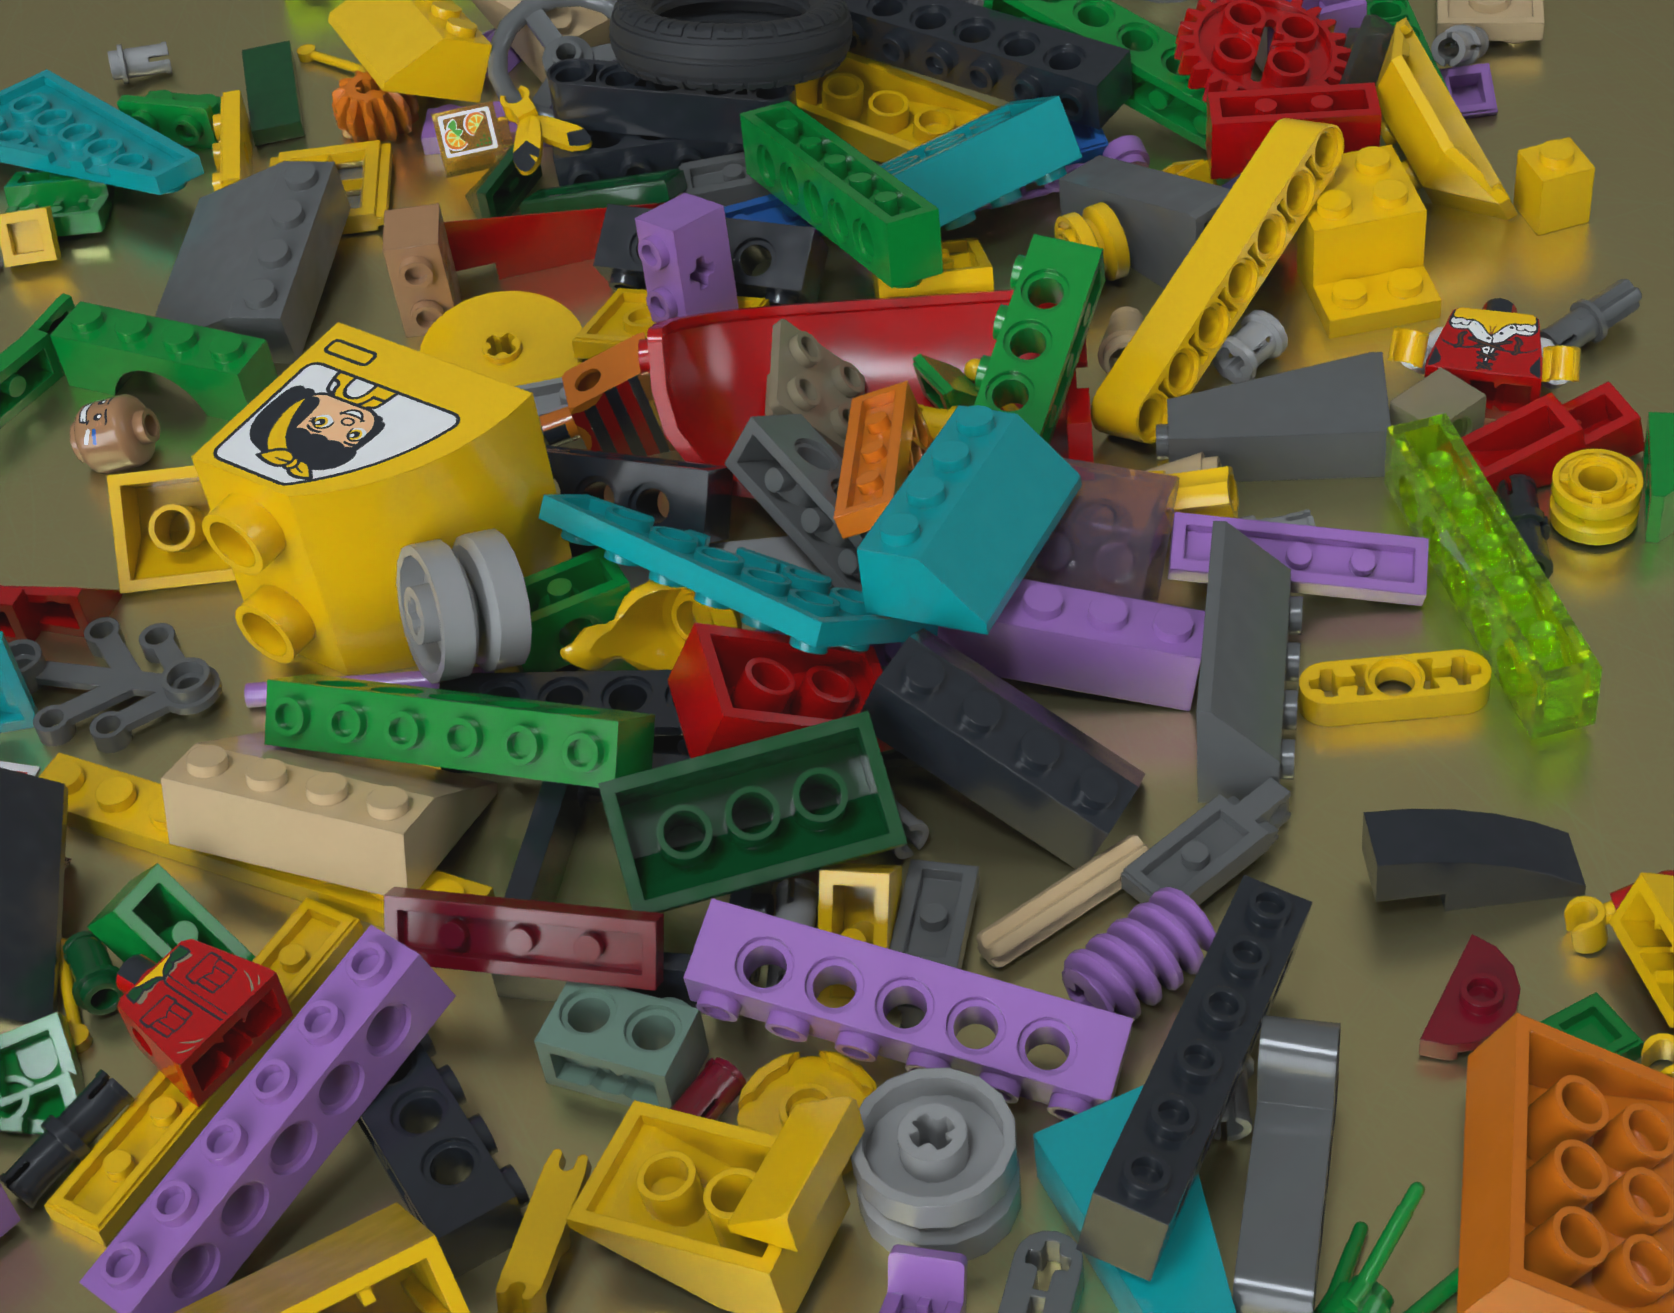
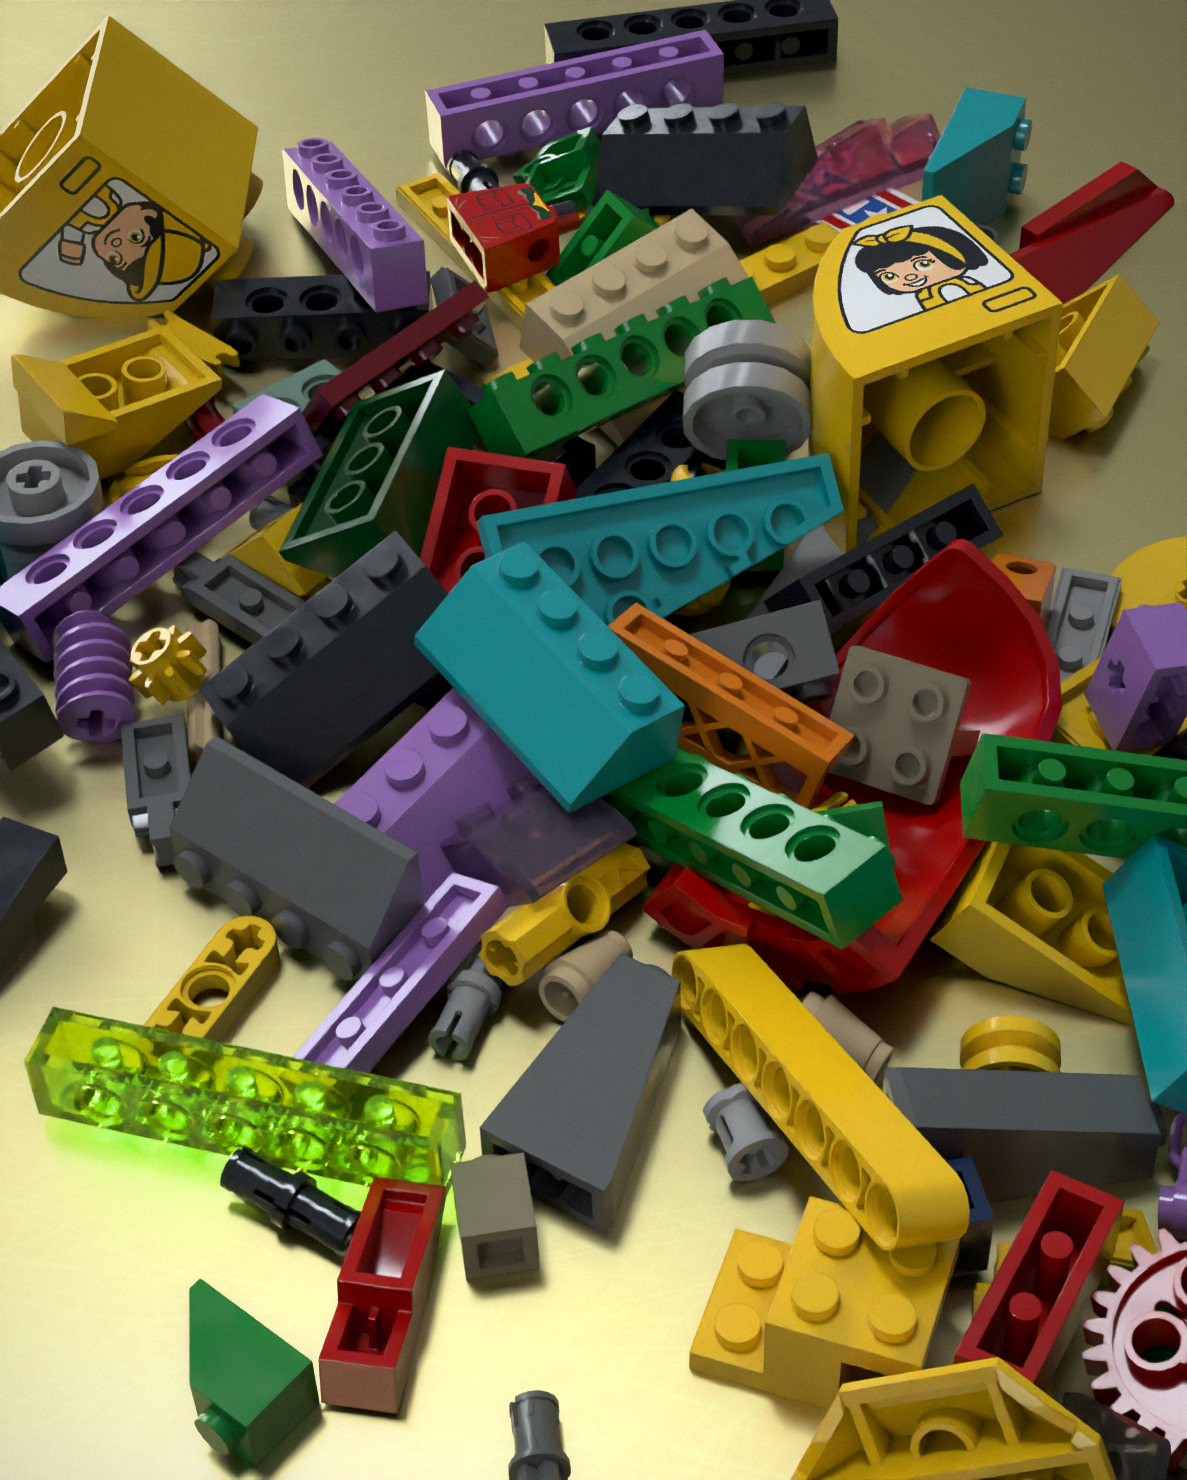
camera: 115 degrees right, 0 degrees up
torso [1387,298,1581,420] -> none
yellow wheel [1548,449,1643,545] -> none
none -> yellow gear [129,625,207,705]

